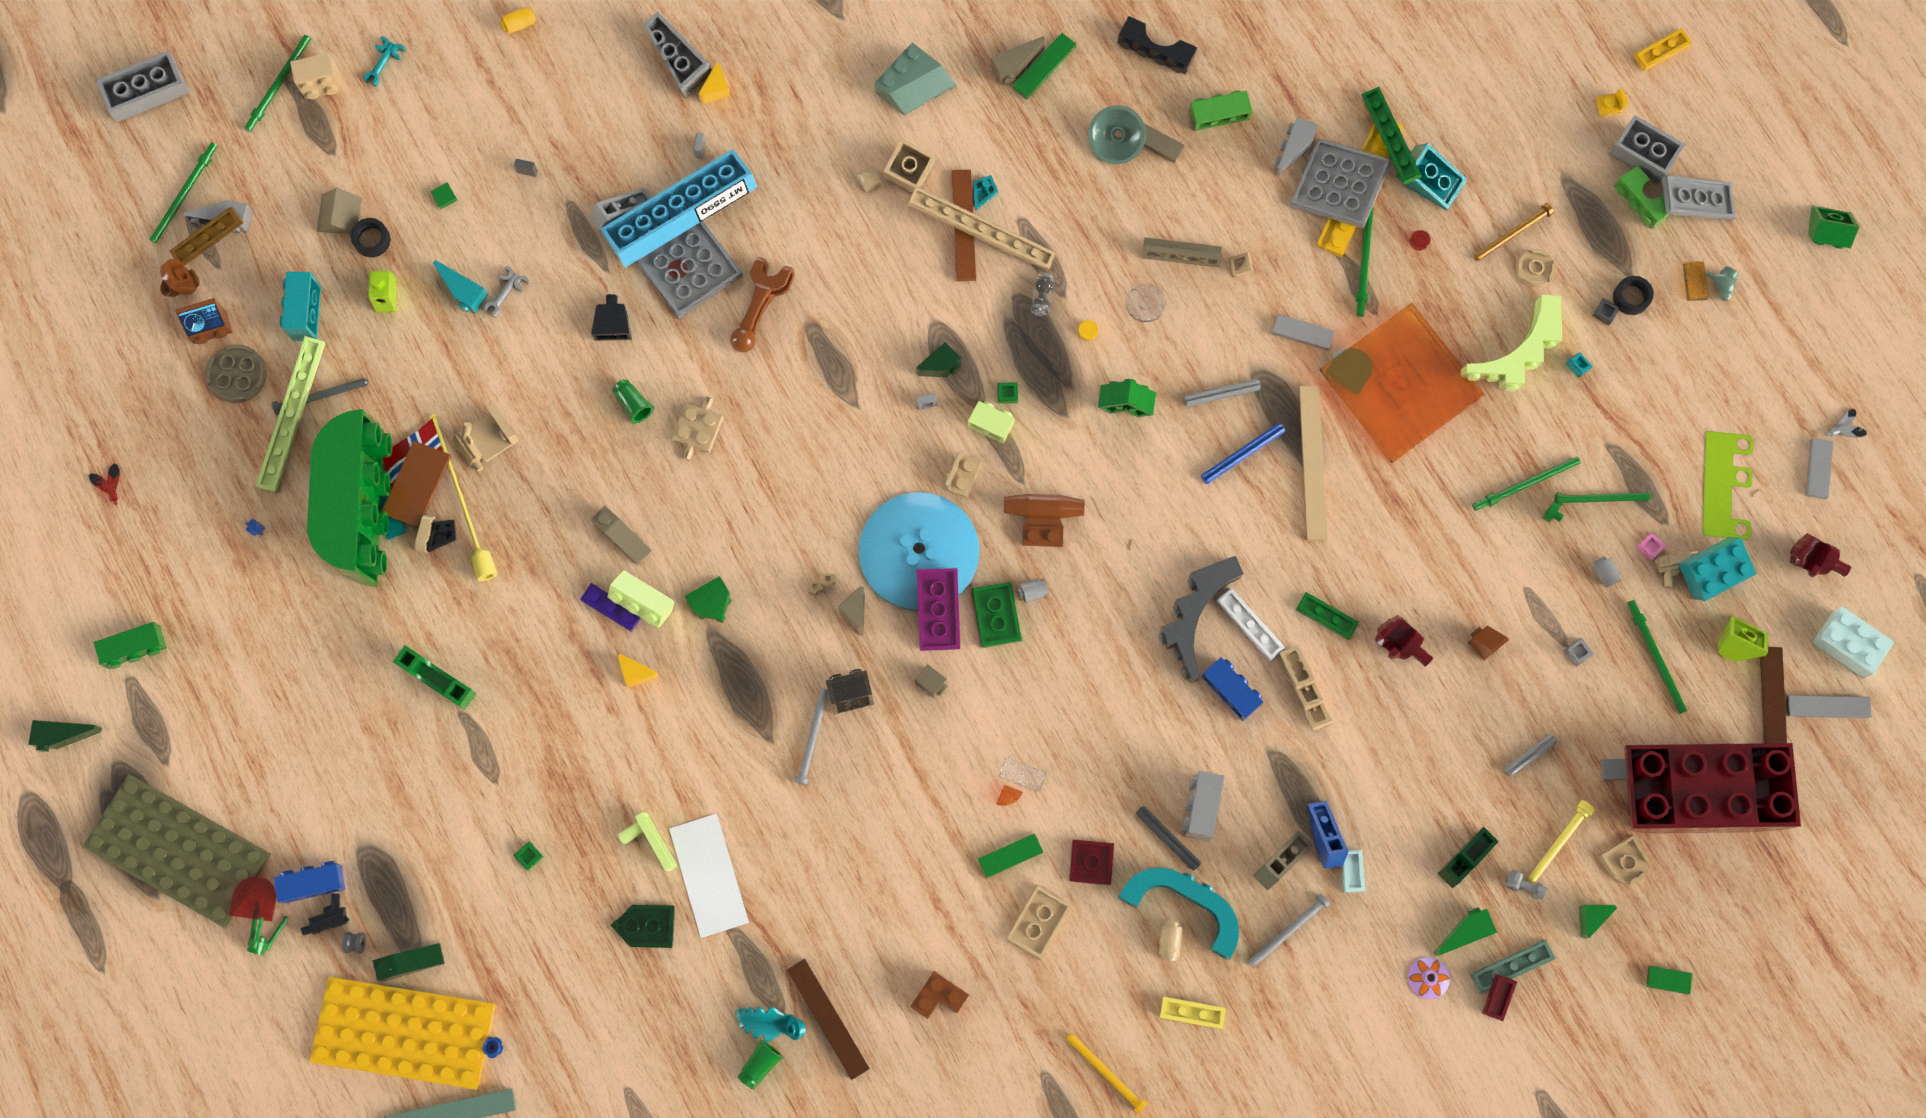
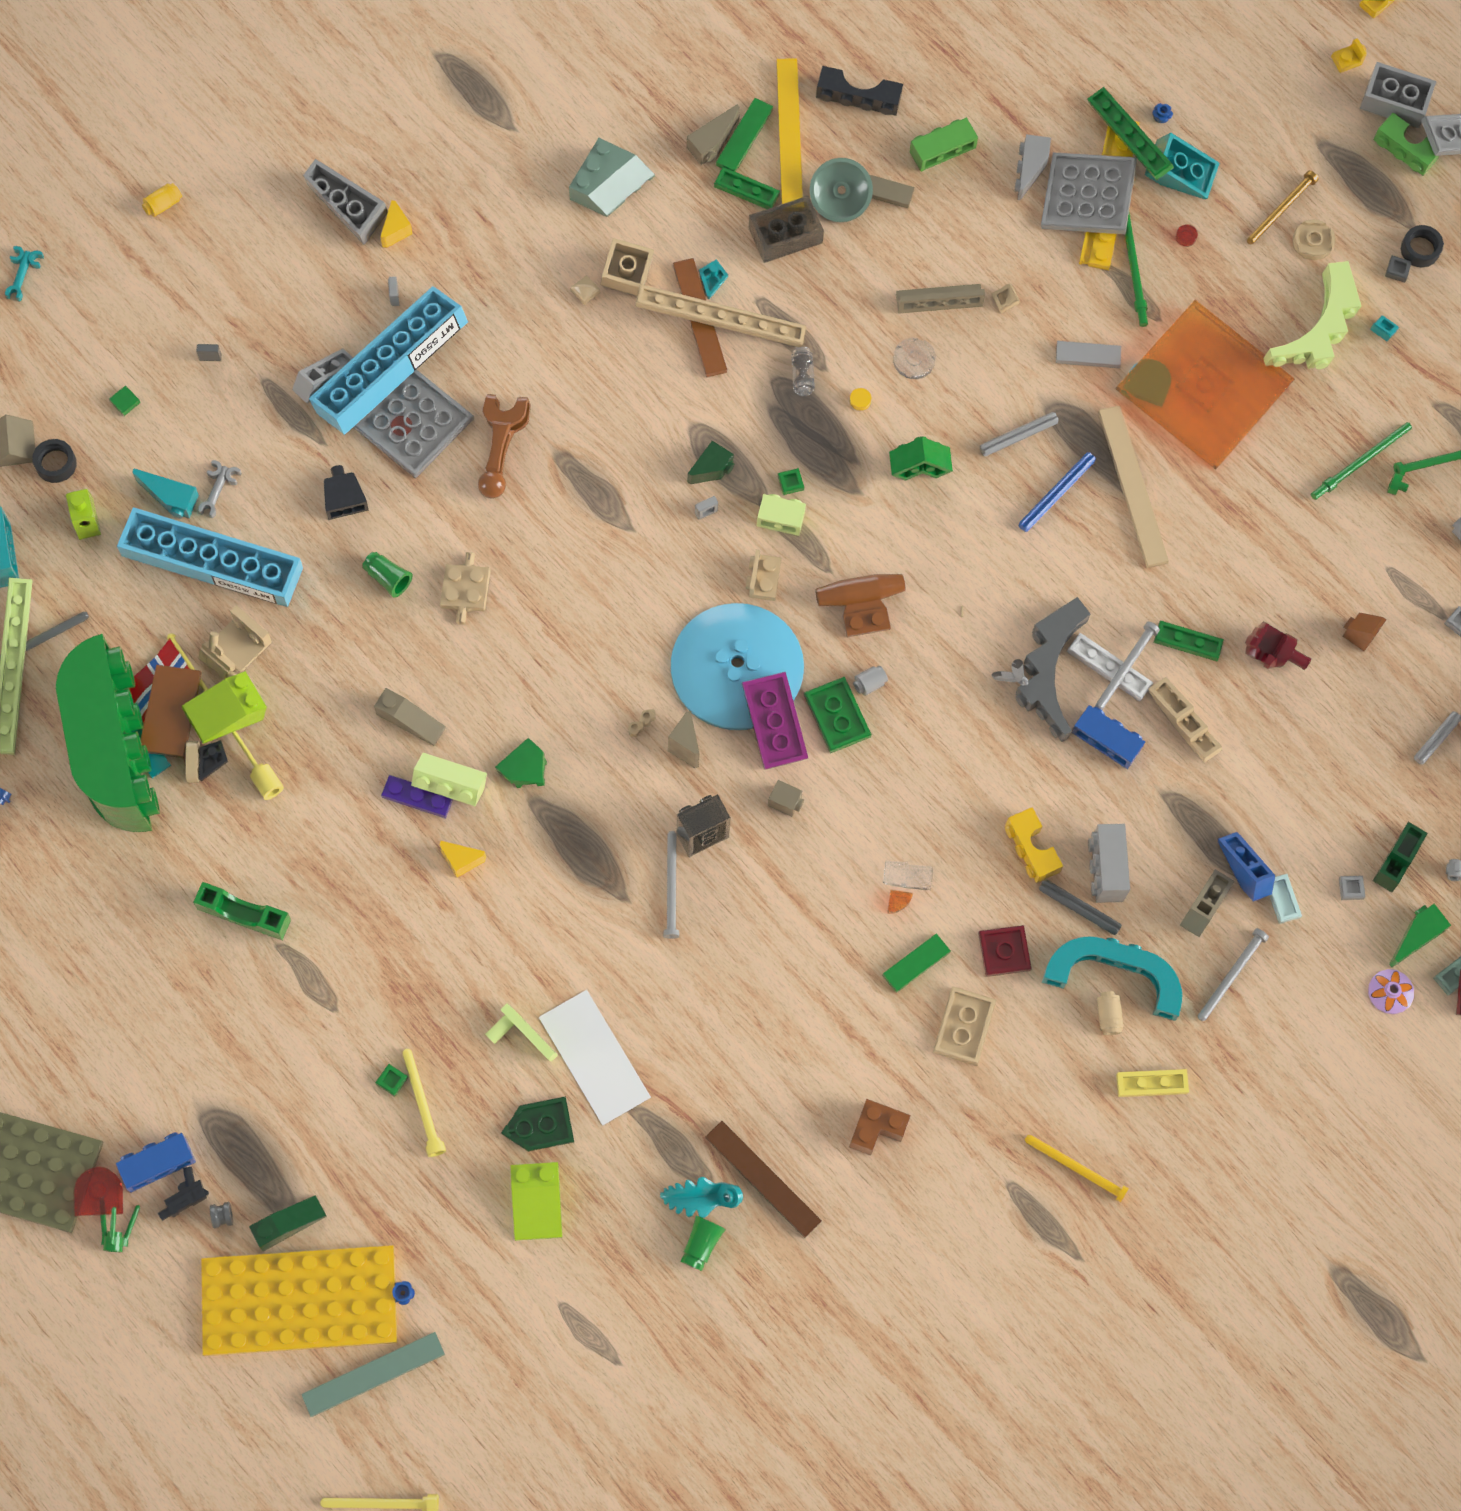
camera: 15 degrees left, 5 degrees down
none -> medium azure brick [117,507,303,607]
none -> lime slope [182,671,267,744]
none -> light yellow piece [402,1049,446,1157]
none -> lime slope [510,1162,562,1241]
none -> green tile [714,167,780,211]
none -> clear smoke brick [748,196,824,263]
none -> yellow tile [776,58,803,209]
none -> light grey piece [992,659,1028,686]
none -> yellow arch [1005,807,1063,883]
none -> light grey bar [1095,621,1160,710]
none -> blue plate [1152,103,1173,123]
none -> light grey tile [1339,876,1365,900]

